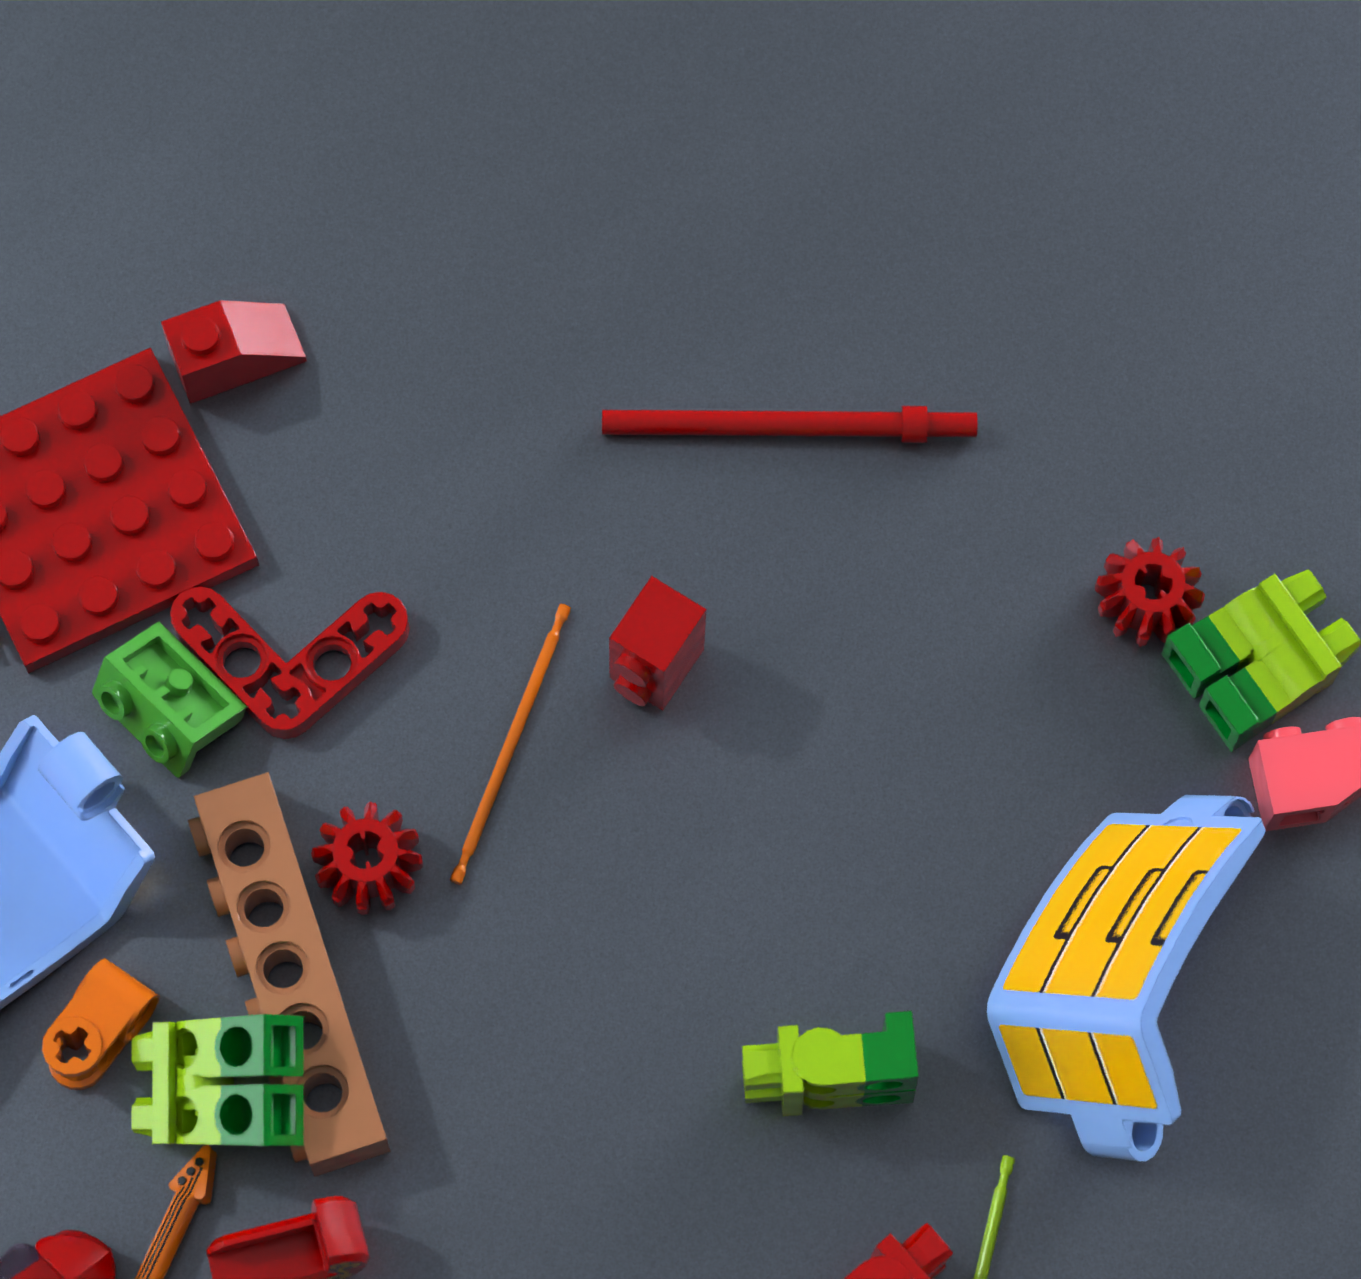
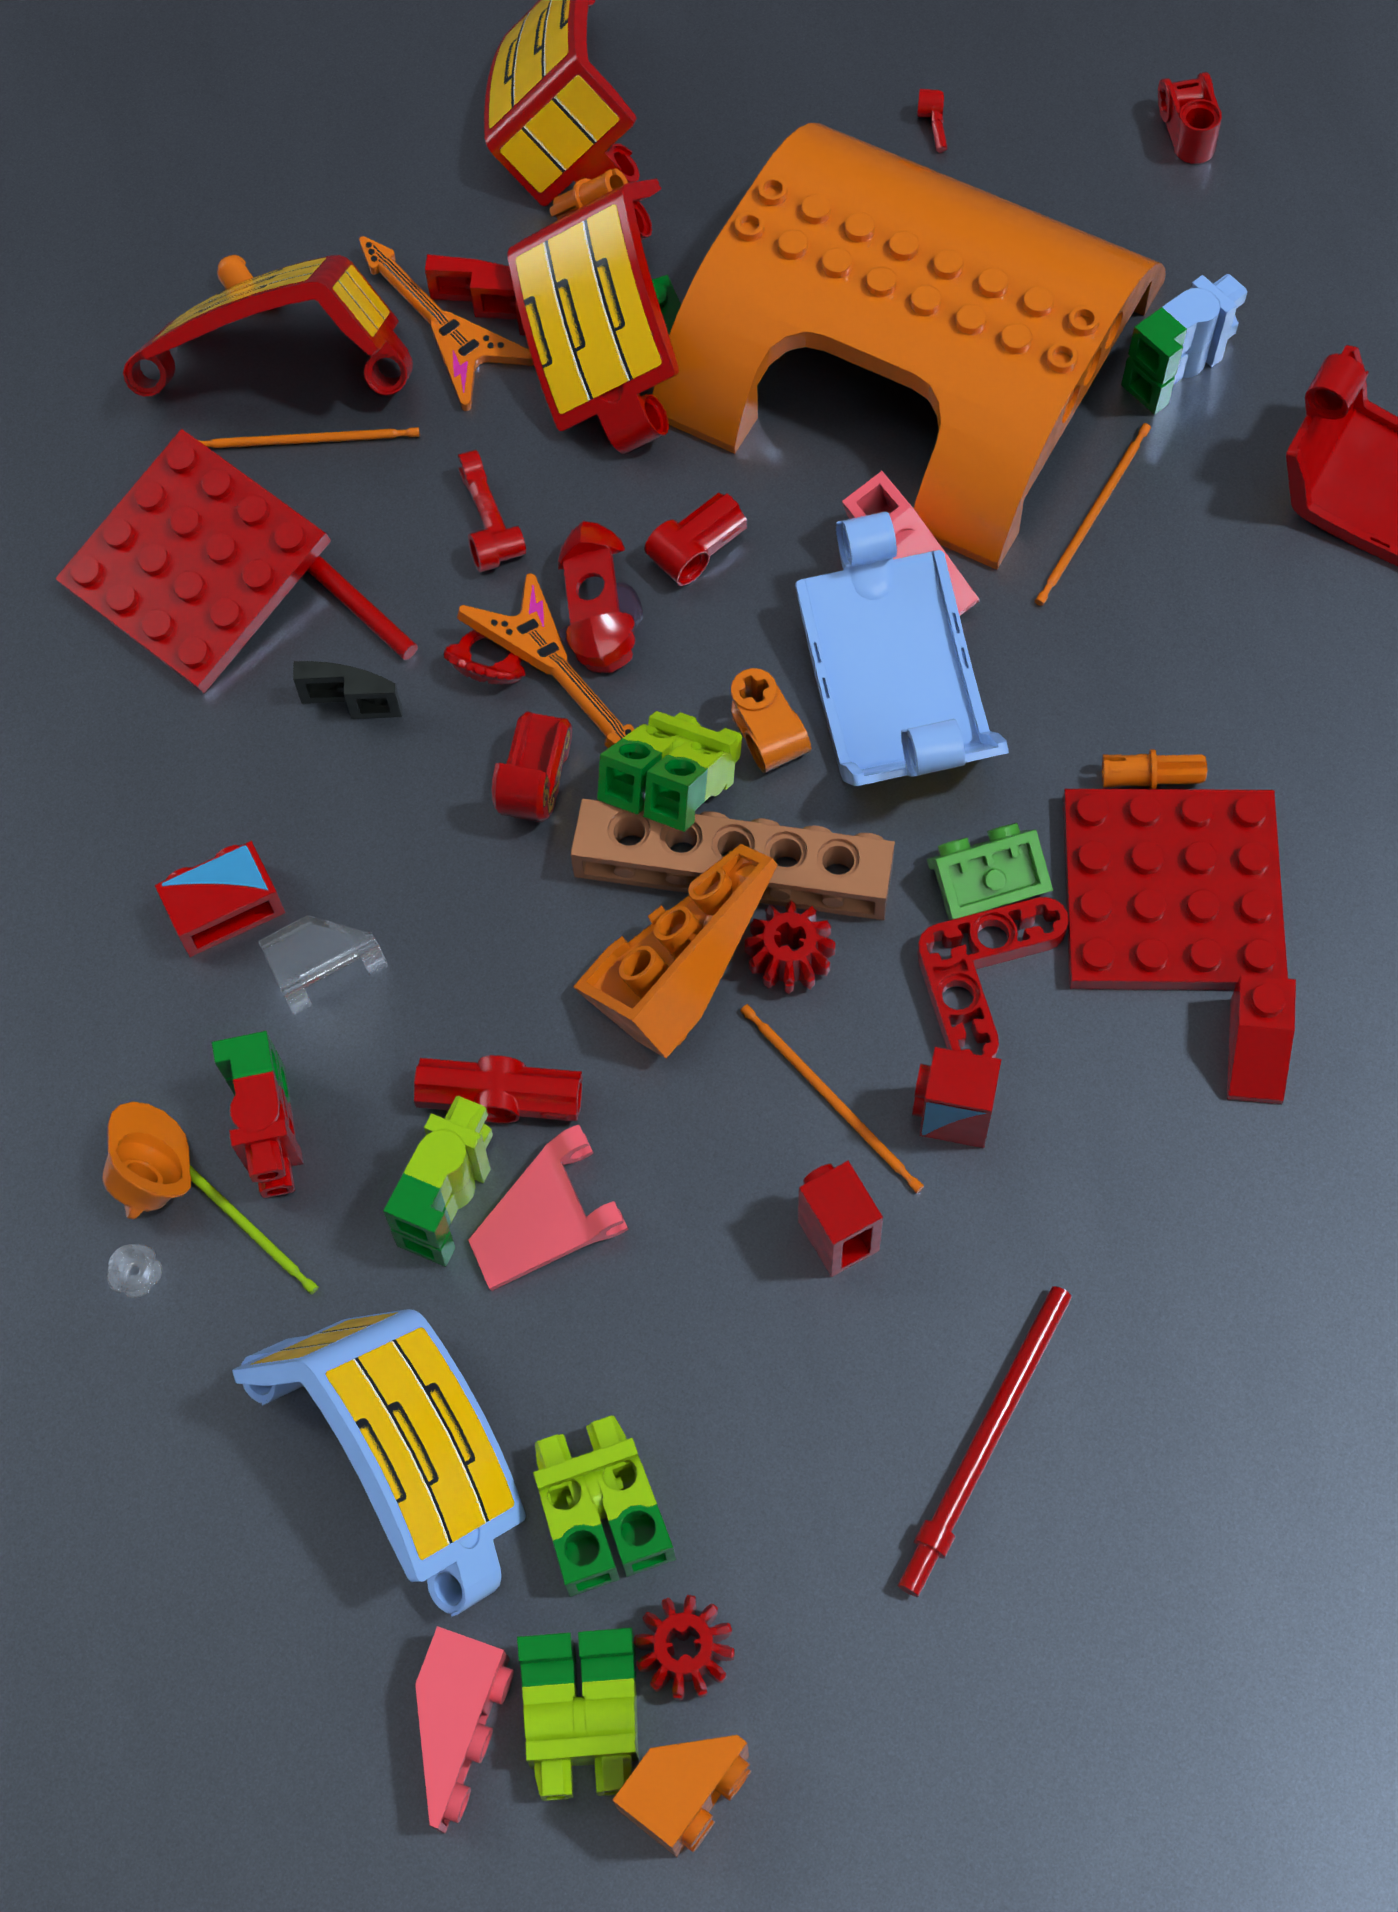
camera: 125 degrees right, 5 degrees down
none -> red piece [414,1055,583,1123]
none -> coral flag [468,1125,628,1291]
none -> hips [533,1415,676,1597]
none -> orange wedge [573,844,778,1059]
none -> orange slope [612,1735,751,1857]
none -> red brick [912,1047,1002,1148]

